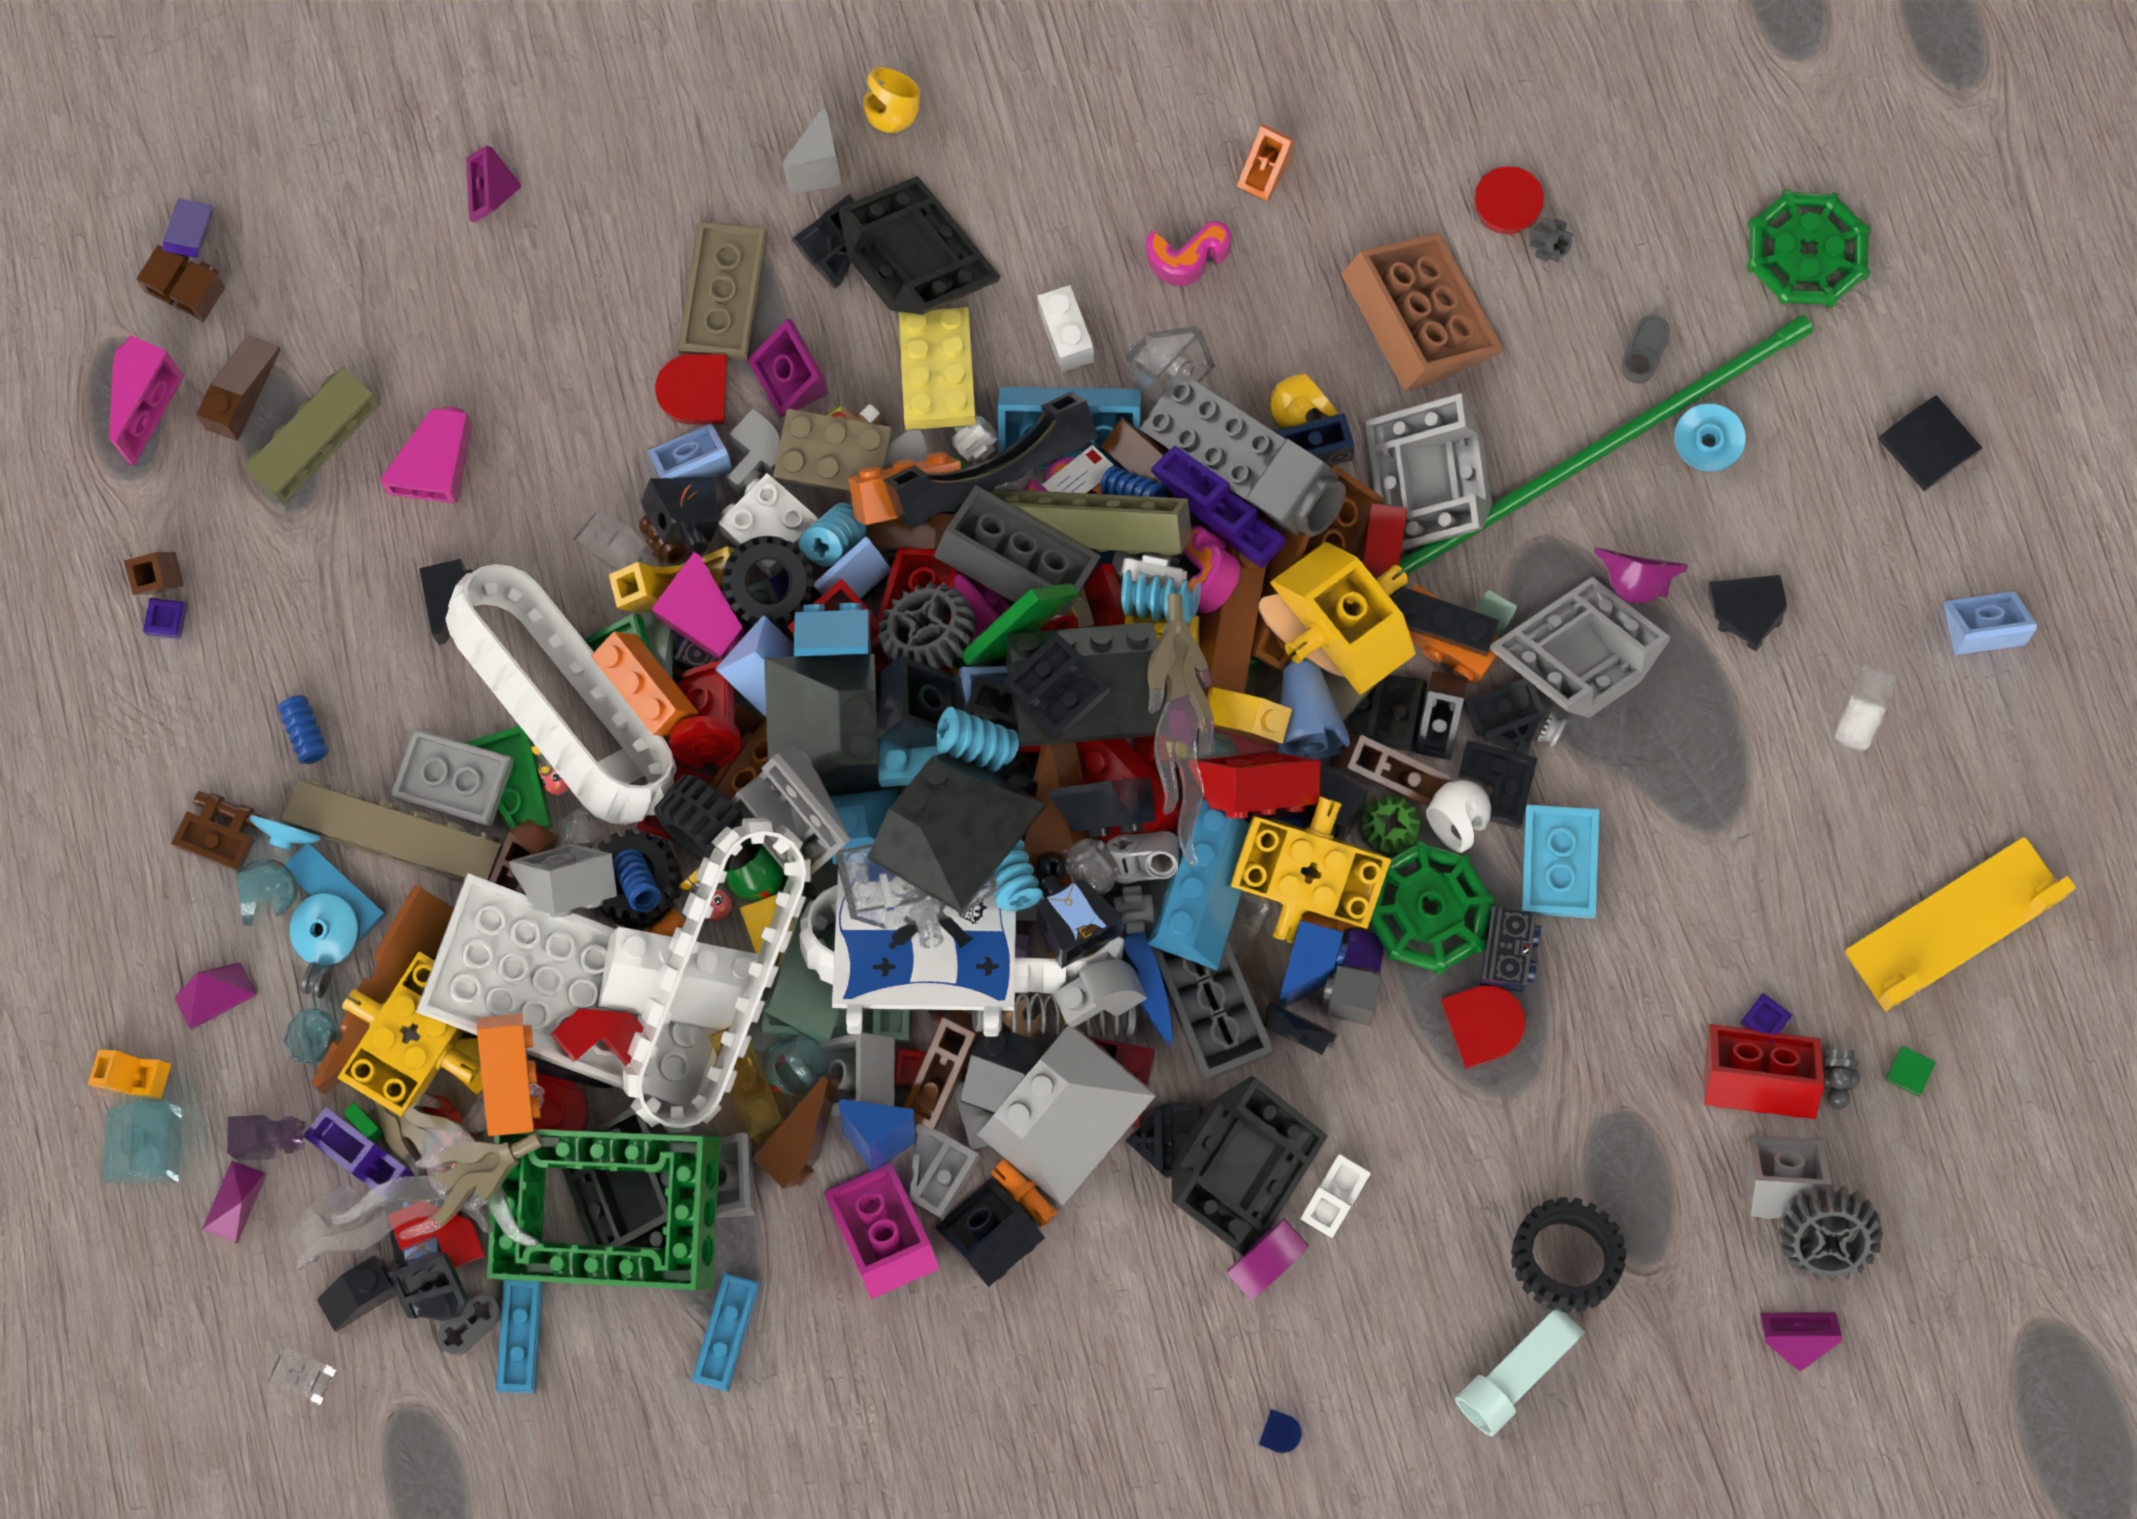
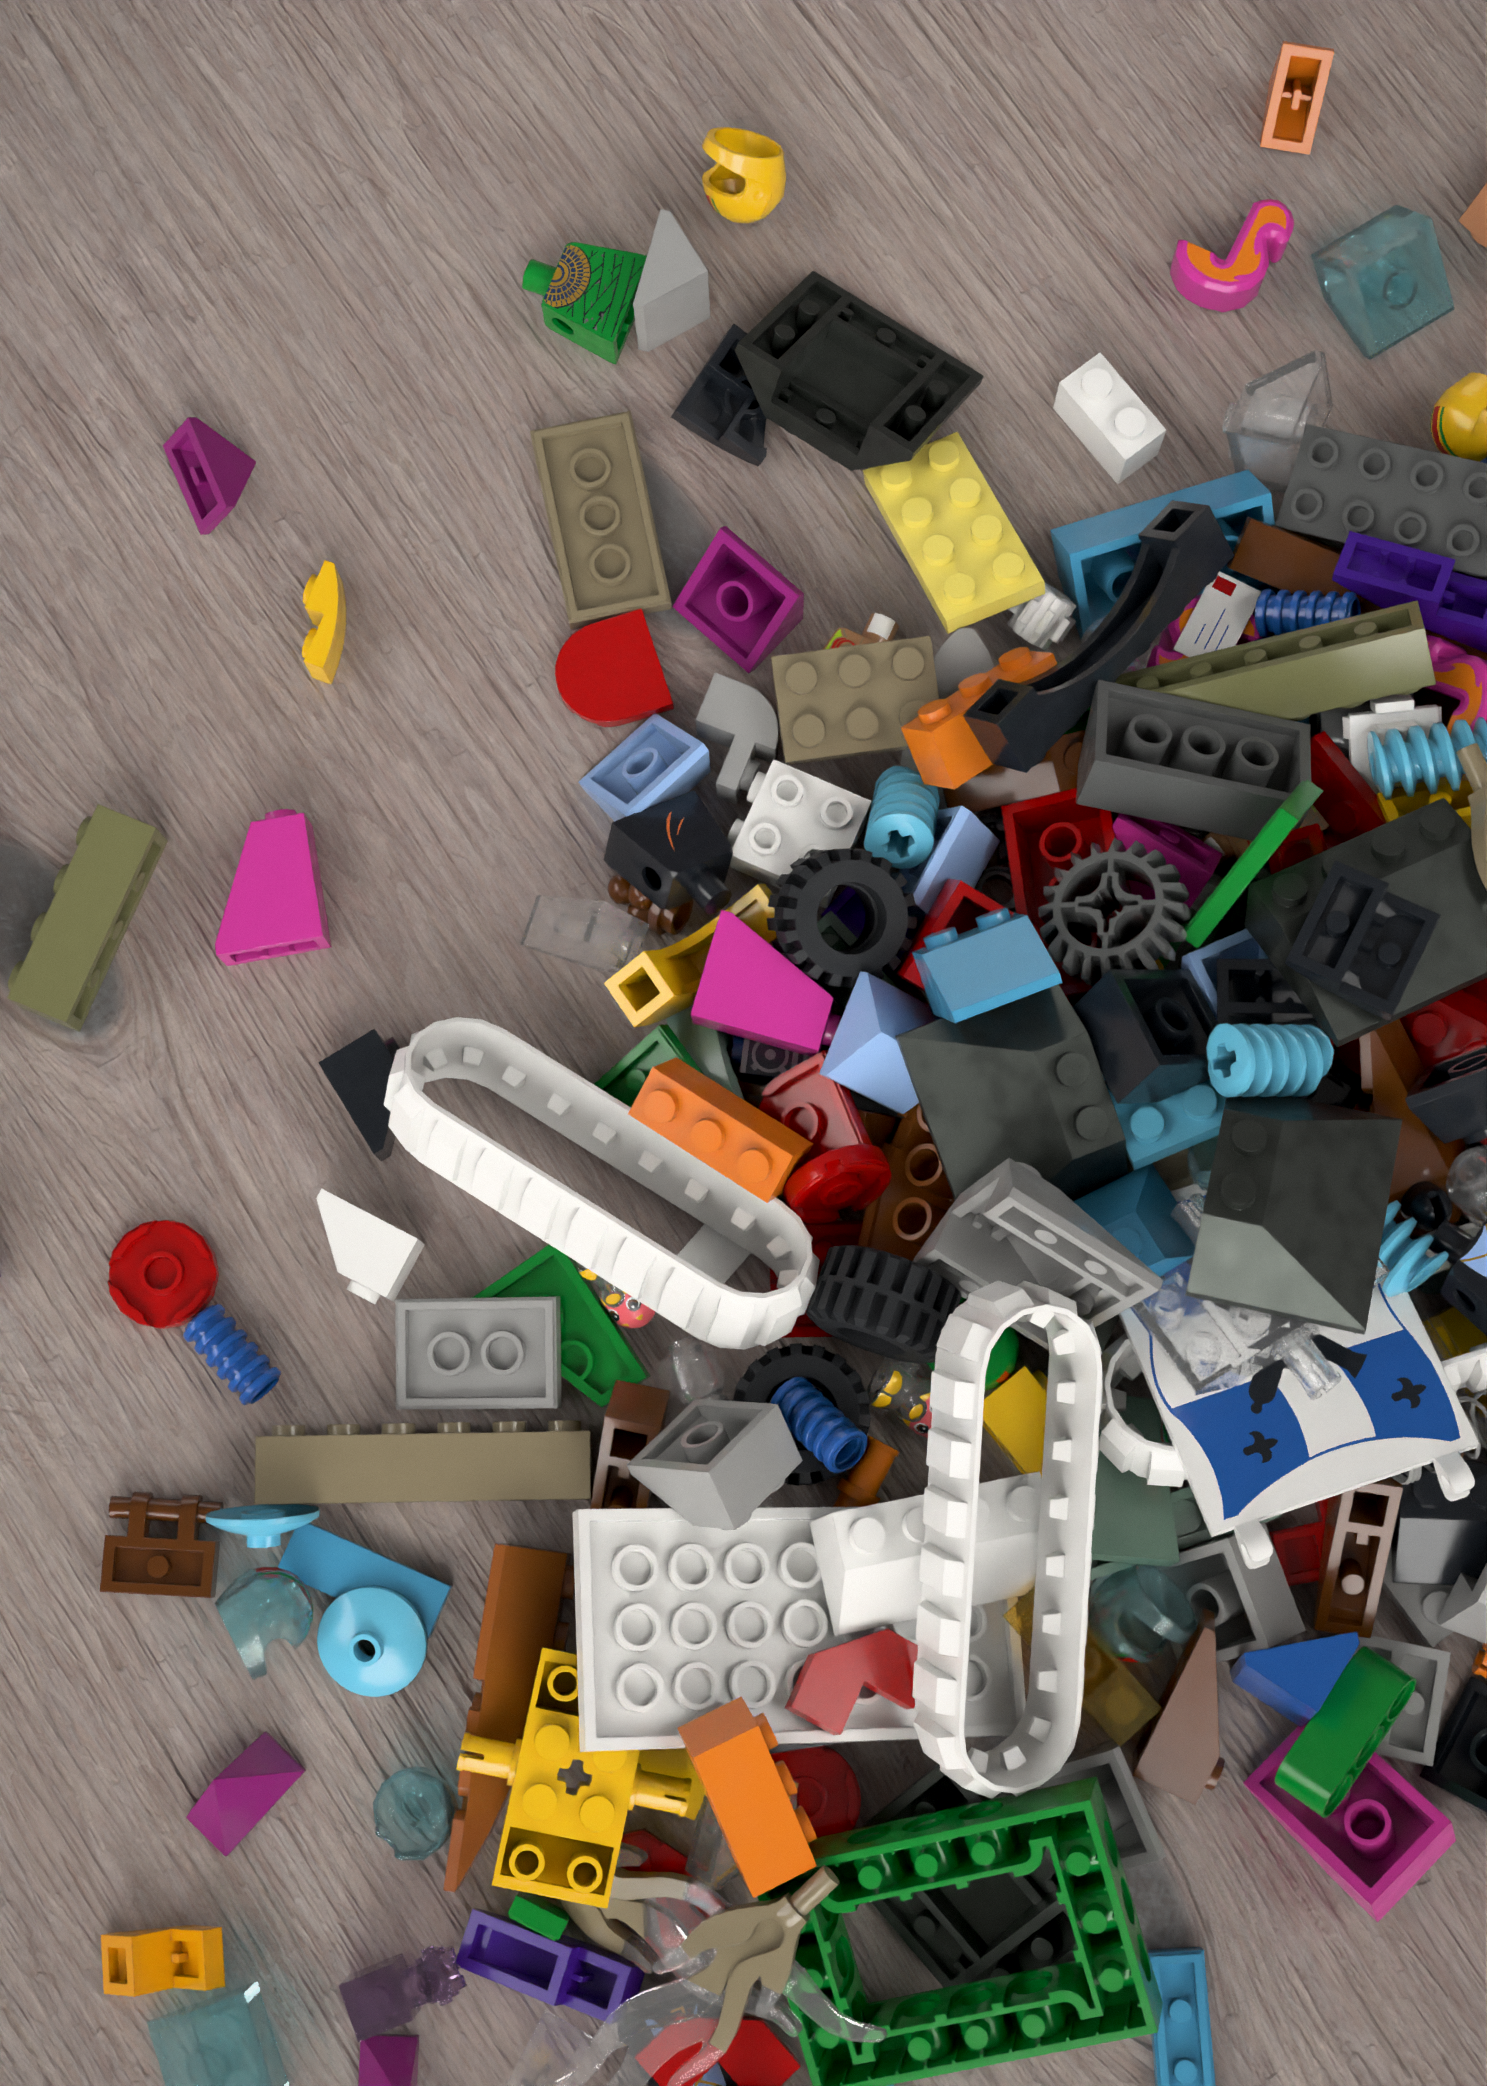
camera: 20 degrees left, 5 degrees up
dark grey bush [301,962,332,998] -> none
none -> red tile [108,1220,219,1329]
none -> yellow slope [302,560,346,685]
none -> white slope [316,1188,425,1304]
none -> green torso [522,242,647,364]
none -> green beam [1274,1646,1417,1818]
none -> clear light blue slope [1311,204,1455,360]

